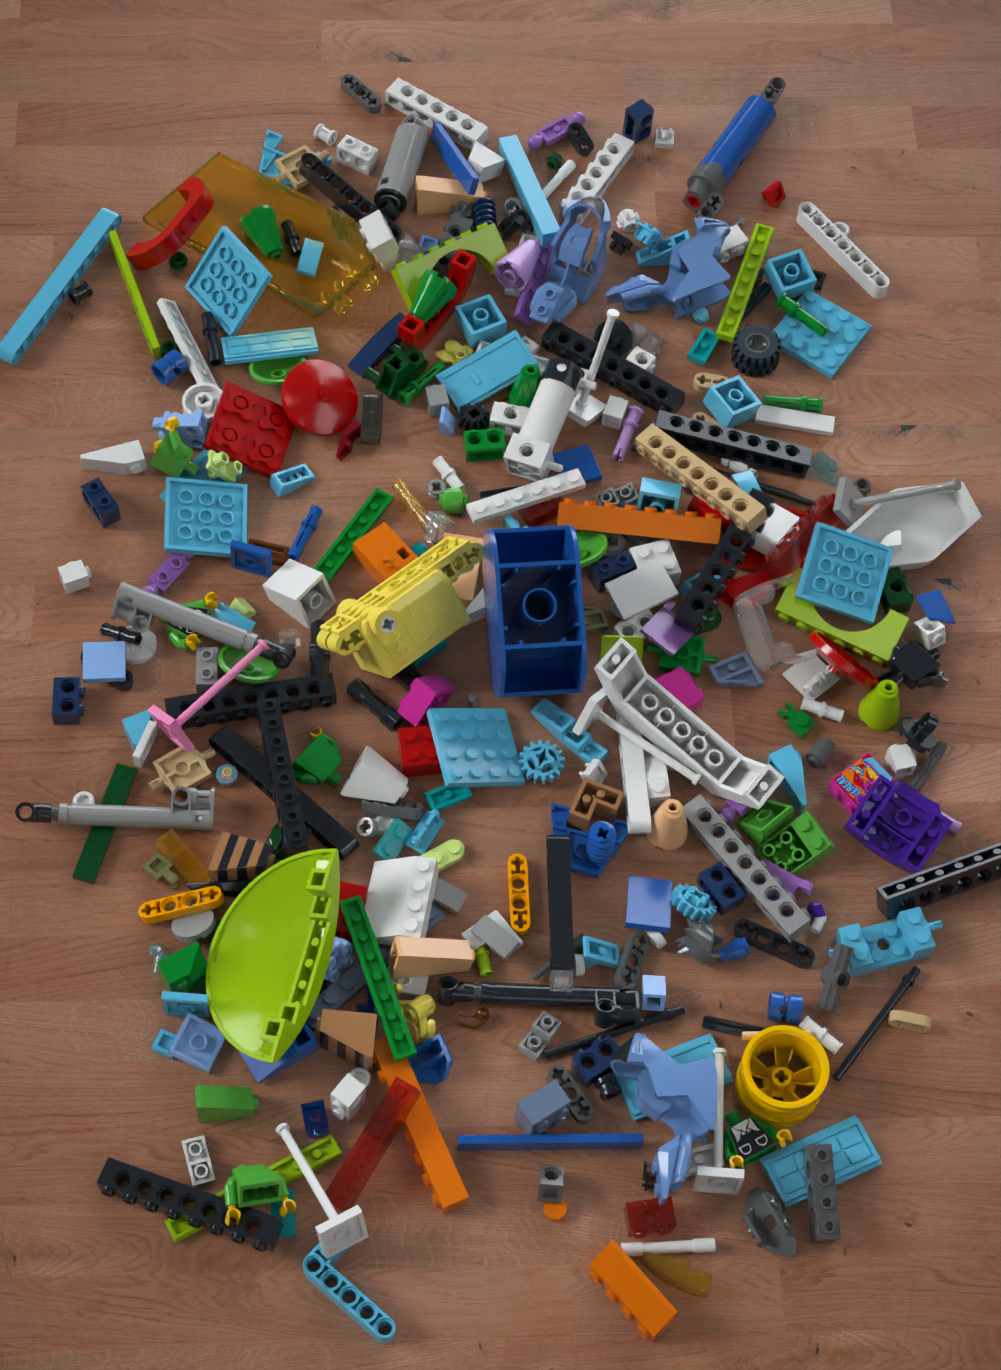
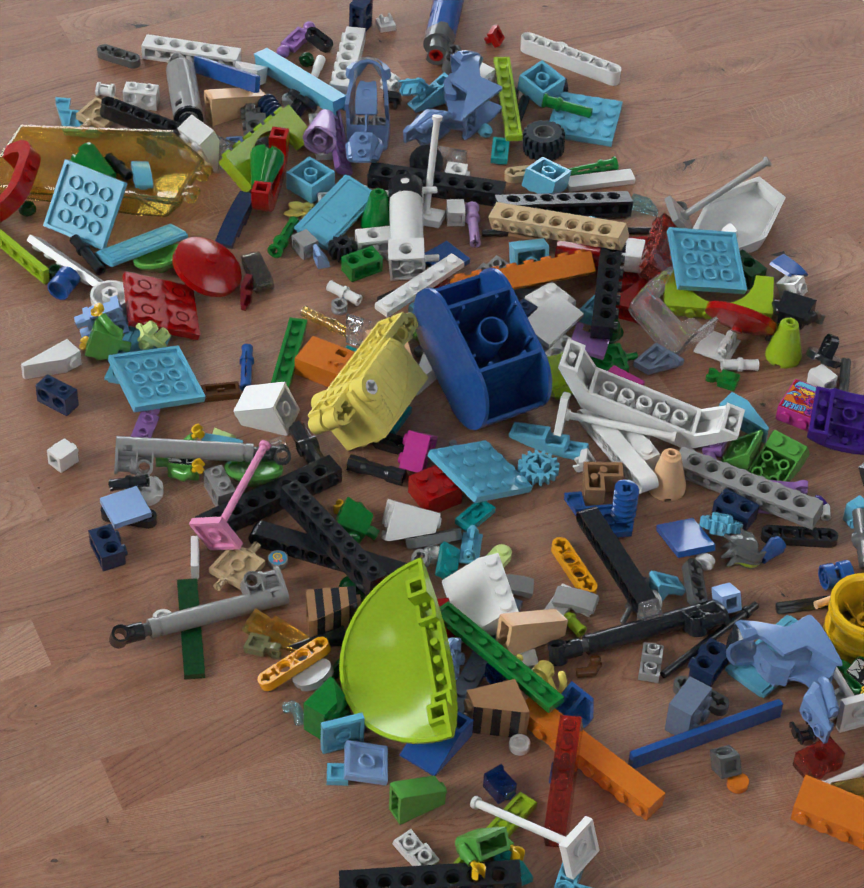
camera: 20 degrees left, 15 degrees down
medium azure slope [122,710,155,751] -> none
blue tile [230,539,273,578] -> none
medium azure slope [269,463,315,497] -> none
white brick [330,1073,366,1122] -> none
dark green piece [363,342,428,400] -> none
bright green head [439,488,469,514] -> none
black wheel [594,1074,622,1101] -> none
dark grey brick [806,737,835,768] -> none

